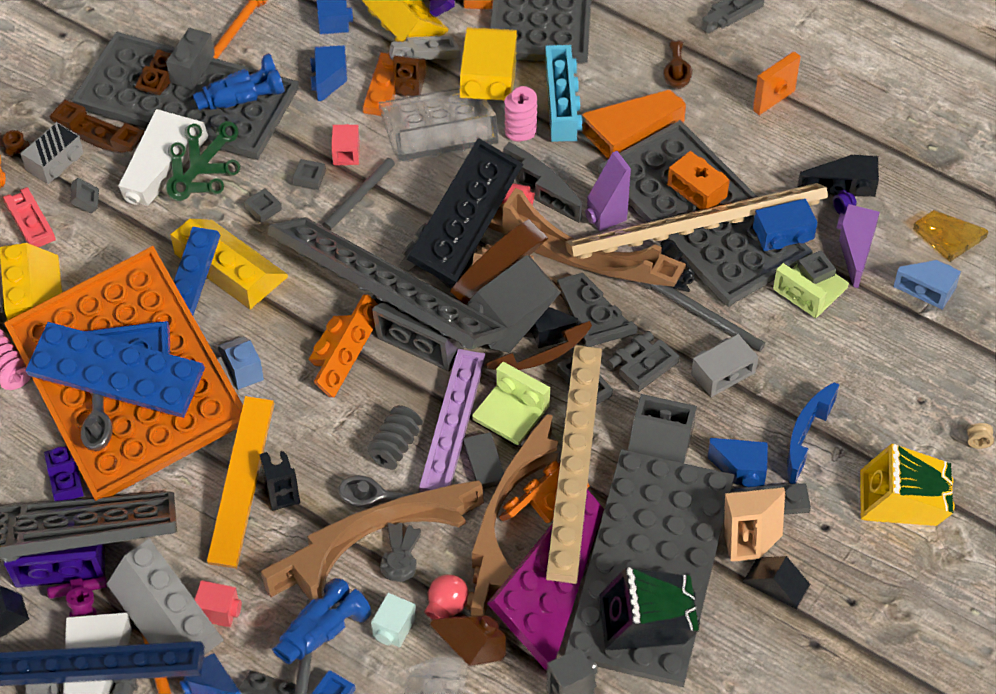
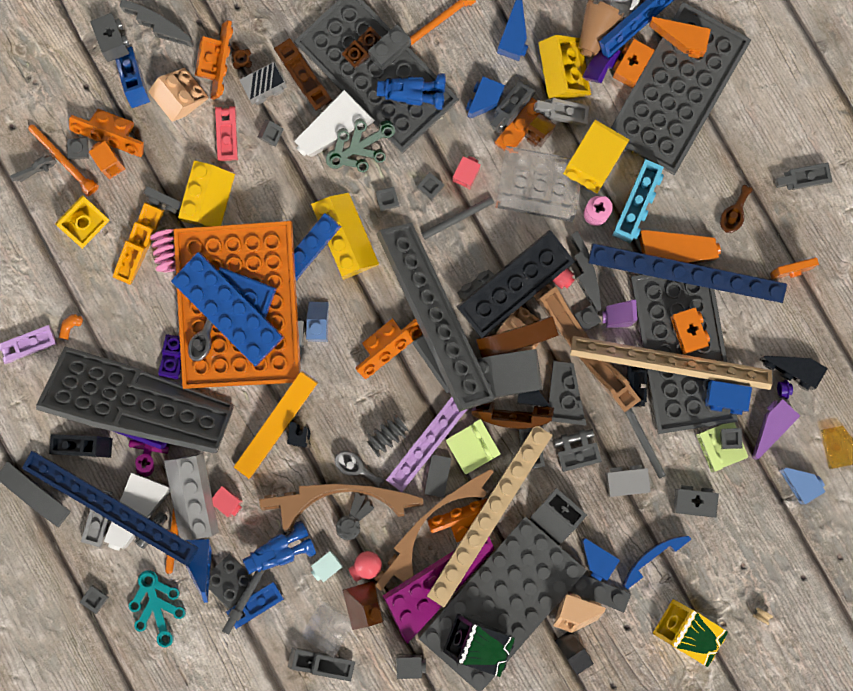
camera: 30 degrees right, 30 degrees up
none -> dark grey hinge [490,81,536,133]
none -> dark grey plate [574,304,602,331]
none -> dark blue plate [588,243,787,303]
none -> dark grey brick [673,485,719,518]

